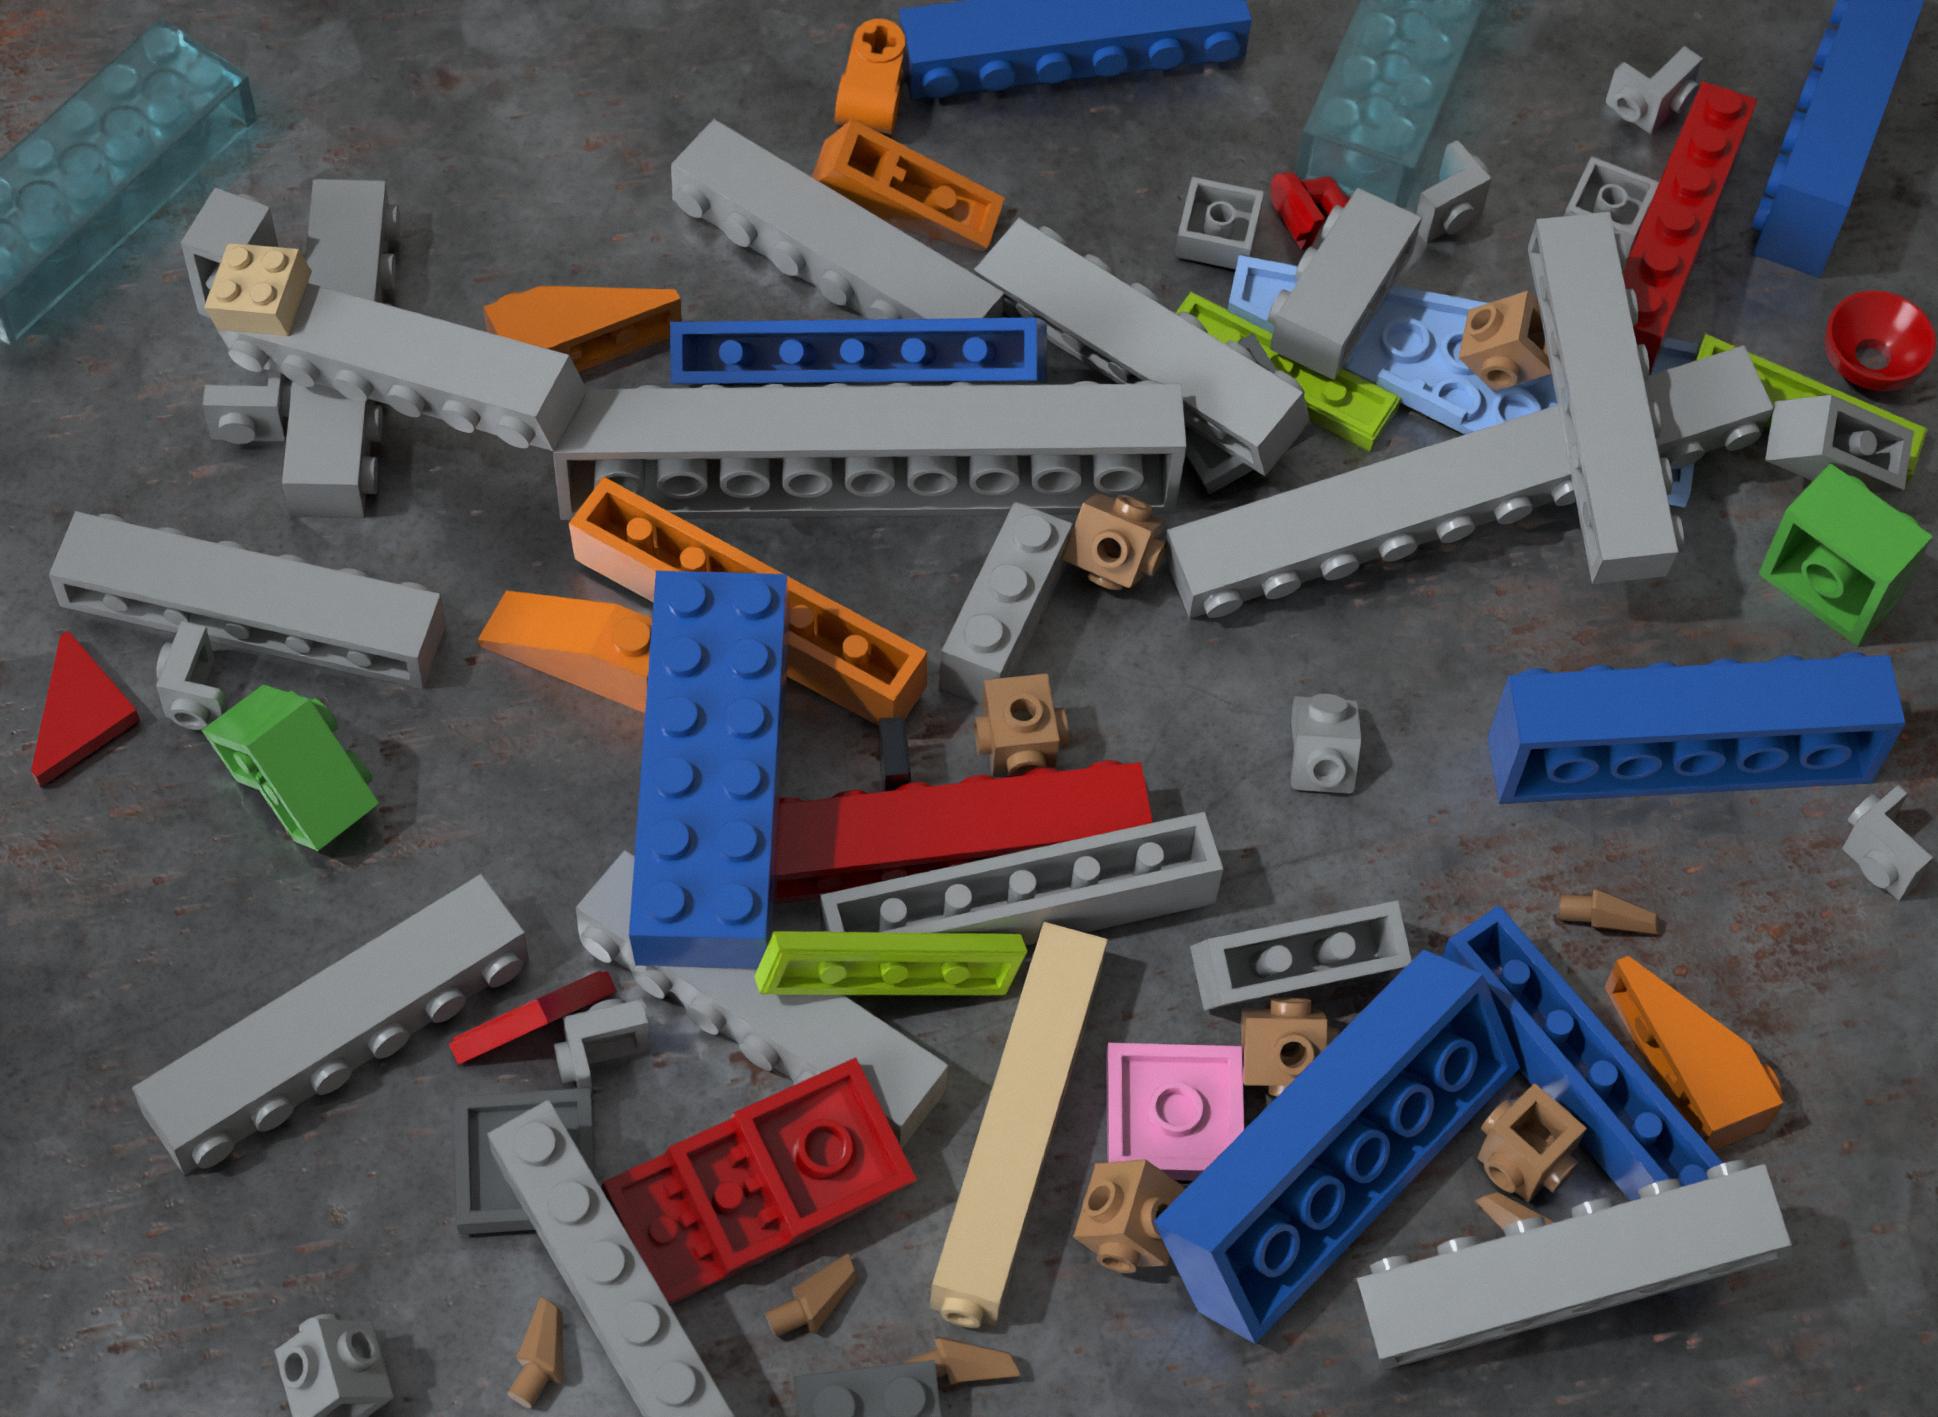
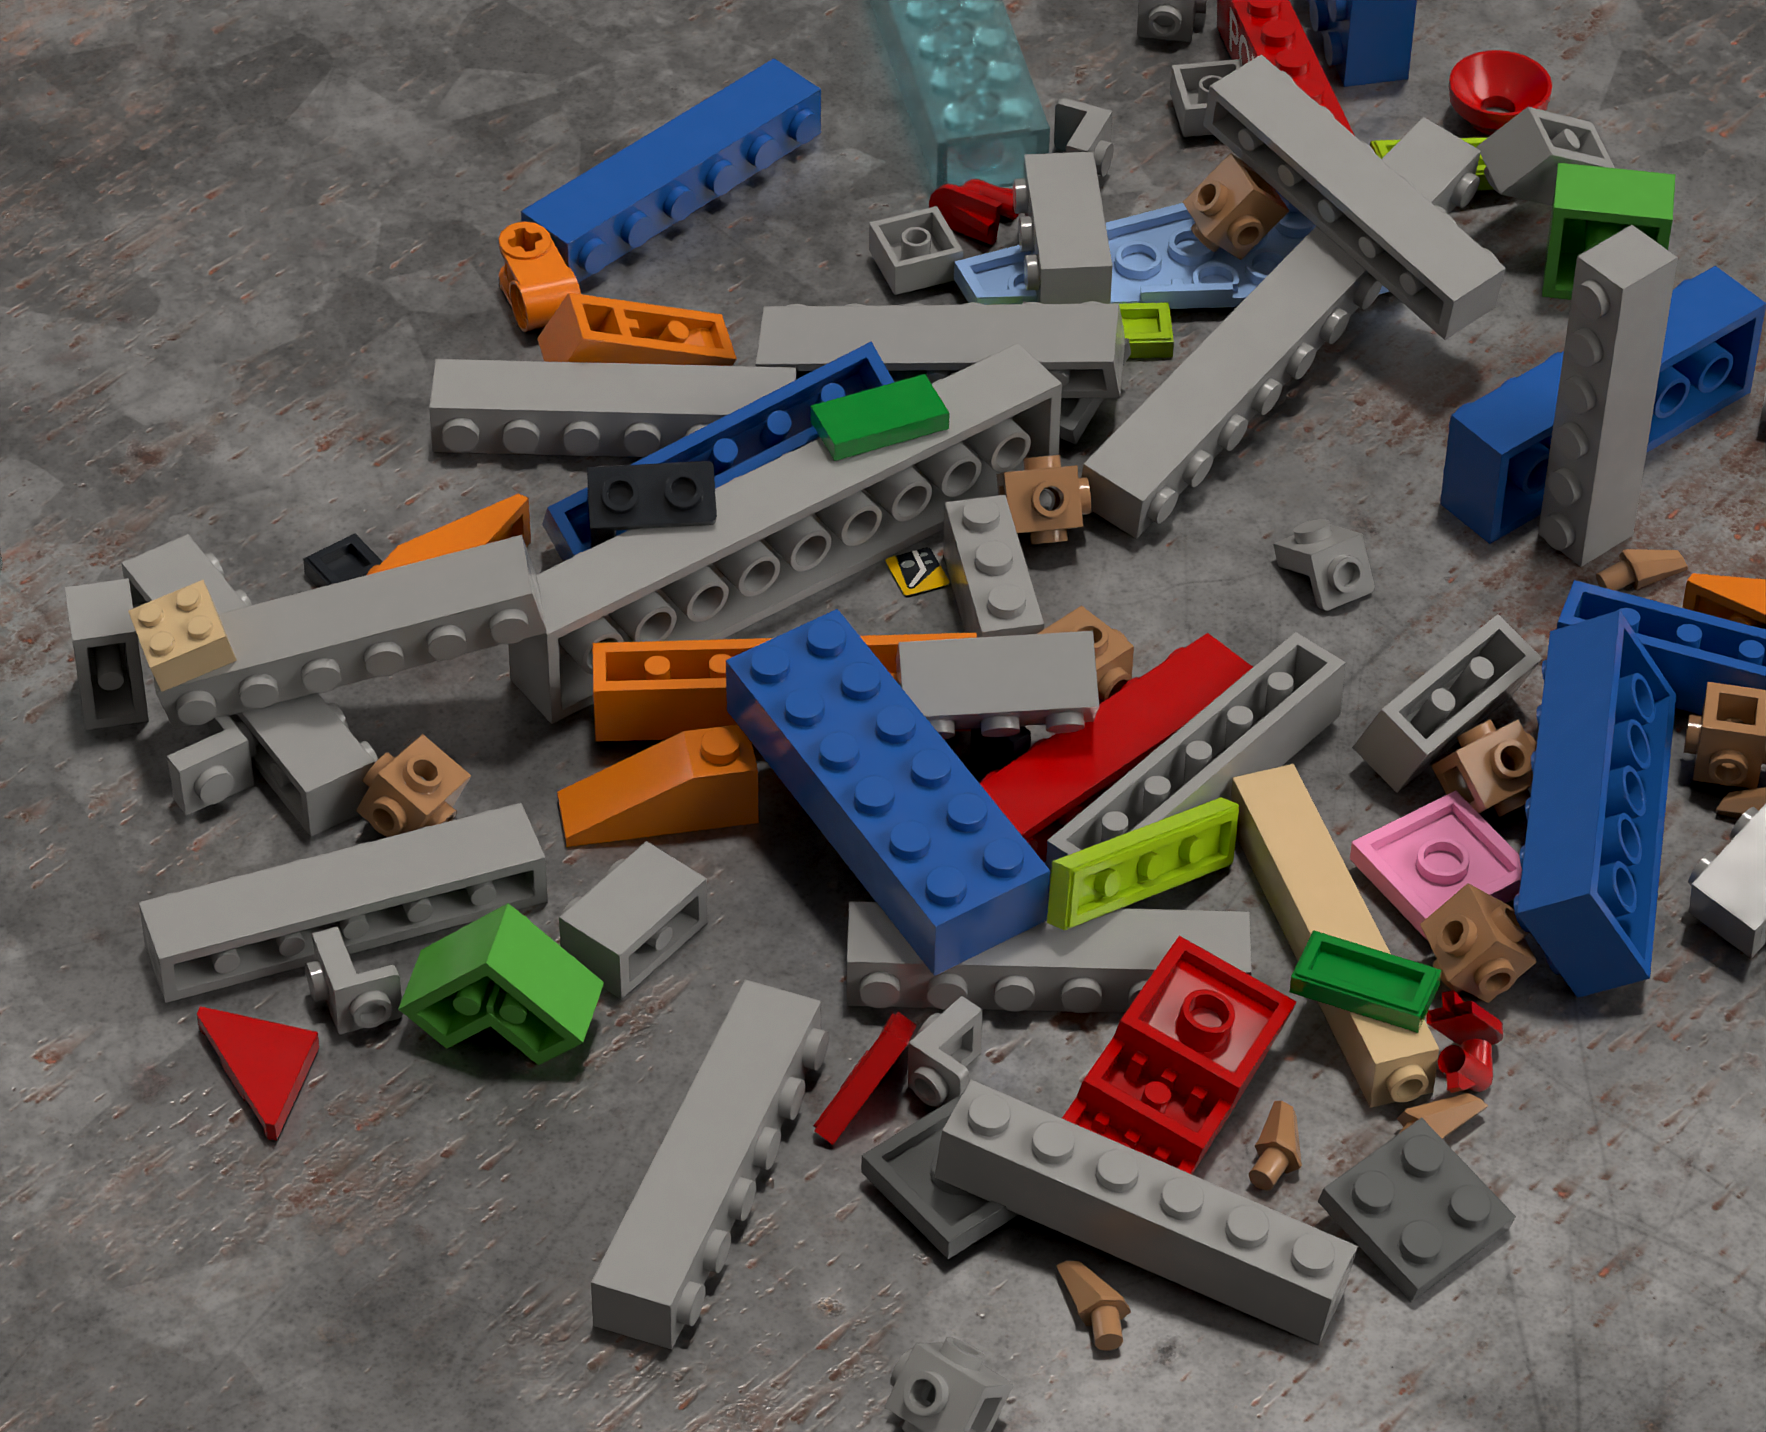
camera: 30 degrees left, 15 degrees down
none -> black tile [303,533,383,588]
none -> medium nougat brick [356,734,471,837]
none -> light grey brick [559,841,708,1000]
none -> black bracket [587,461,717,548]
none -> green tile [811,374,950,461]
none -> sticker [885,547,950,596]
none -> light grey brick [895,631,1099,740]
none -> green tile [1289,930,1441,1033]
none -> red piece [1426,990,1503,1093]
none -> light grey brick [1538,225,1678,567]

